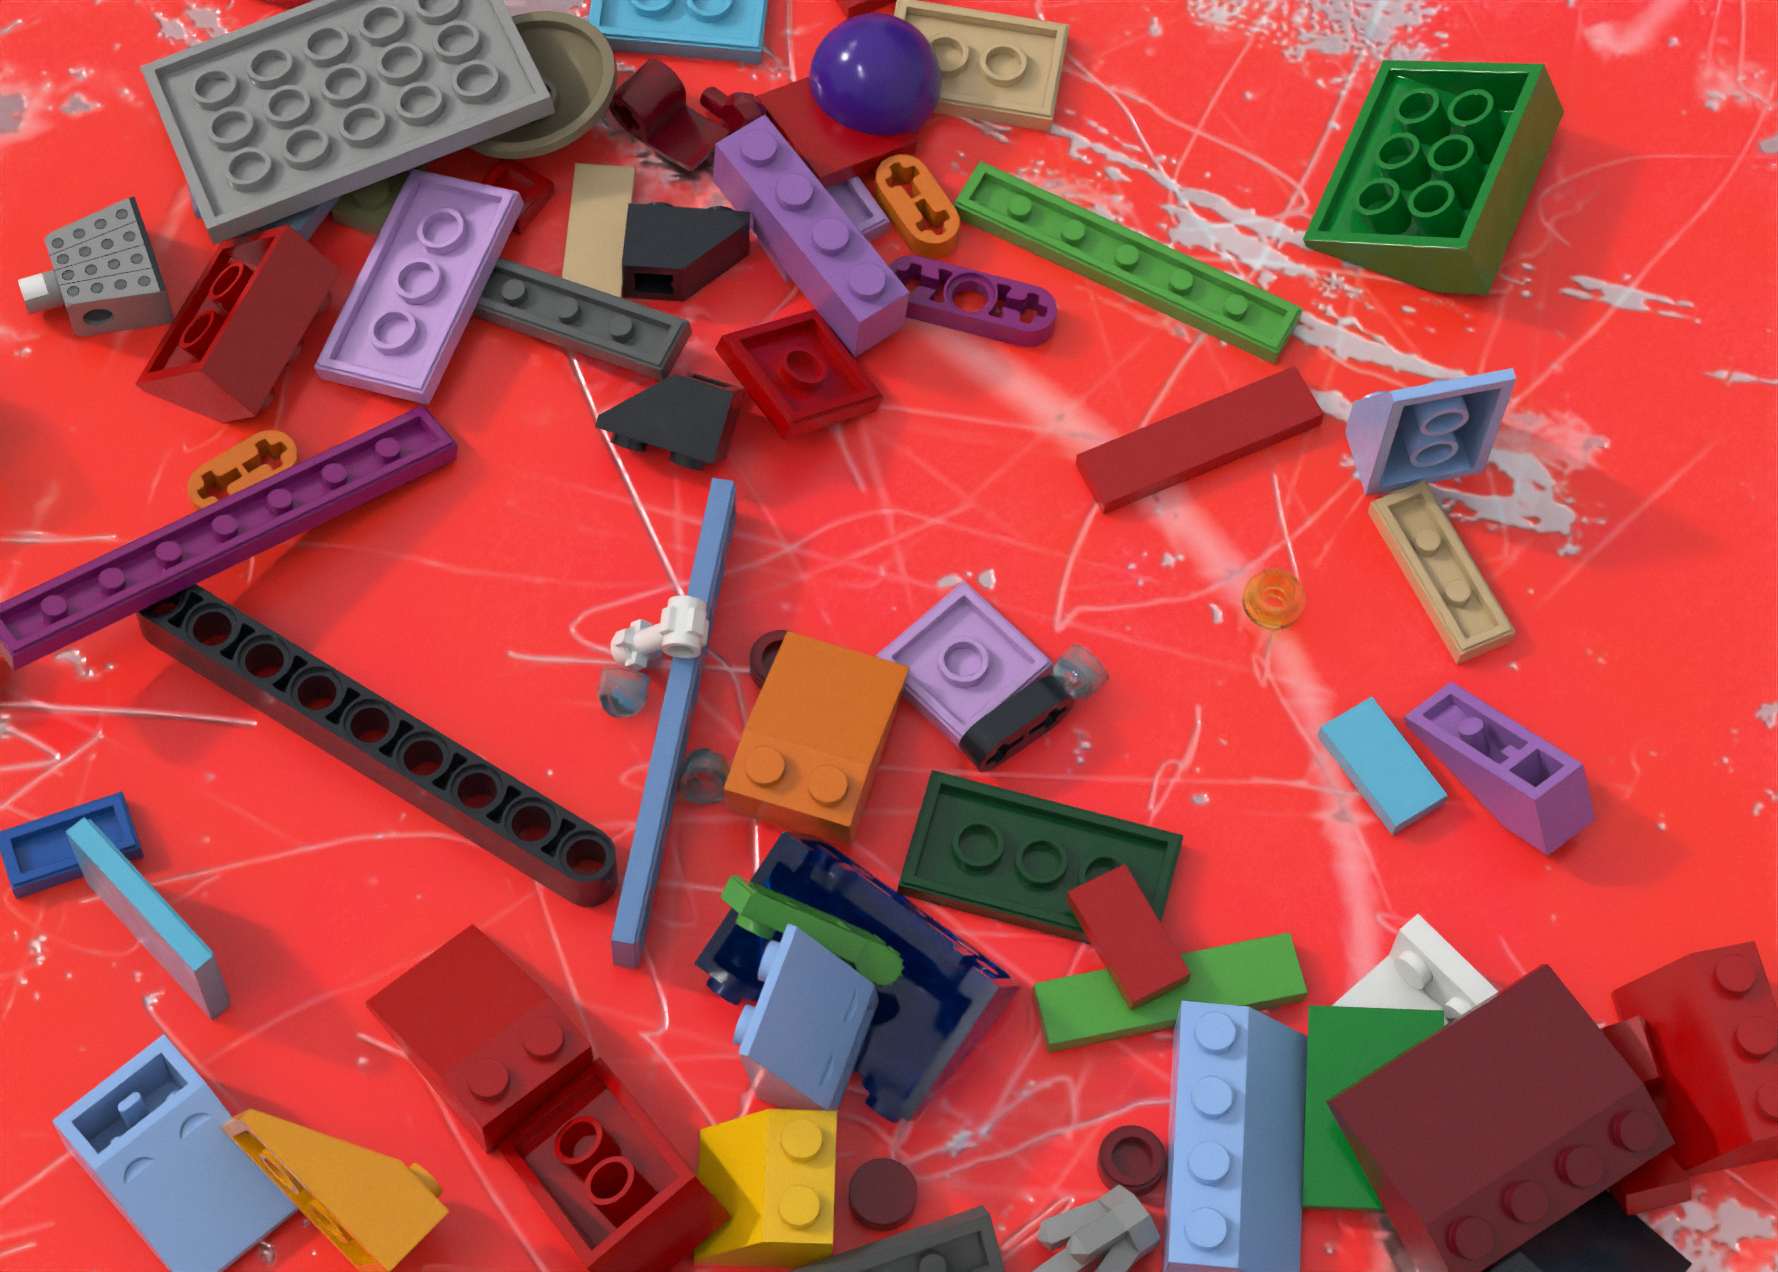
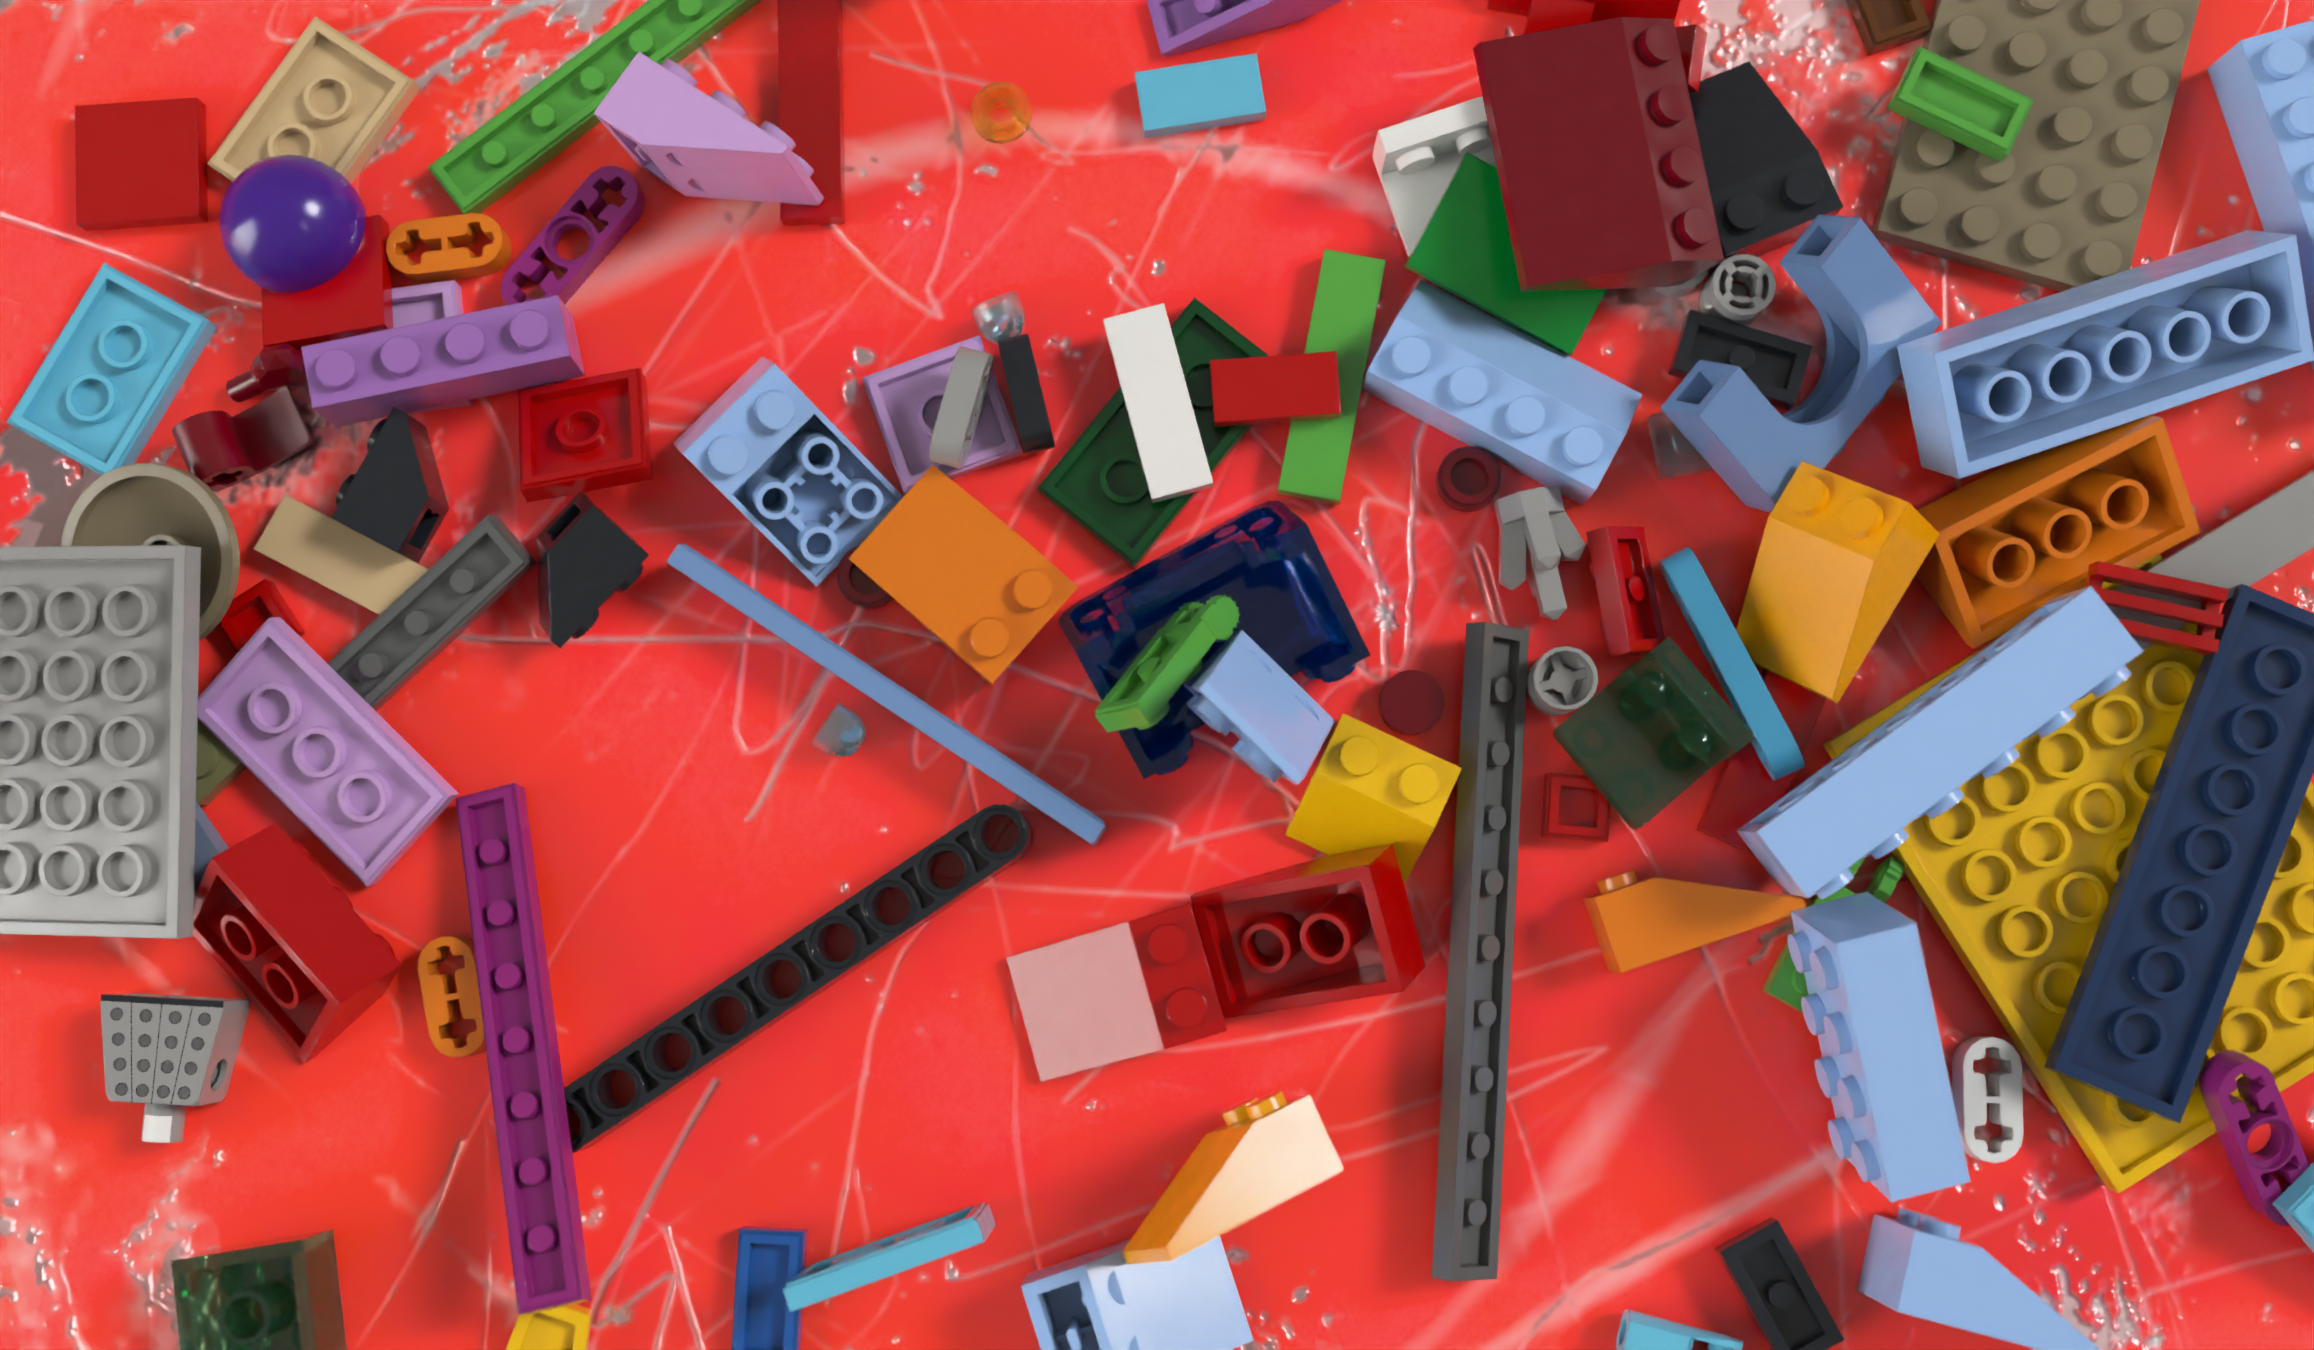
camera: 55 degrees left, 20 degrees up
white bar [611,595,709,671] -> none
clear light blue hinge [679,748,731,805] -> none
none -> lavender slope [594,52,824,205]
none -> light blue slope [673,356,903,587]
none -> light grey beam [929,346,993,469]
none -> white tile [1103,303,1213,503]

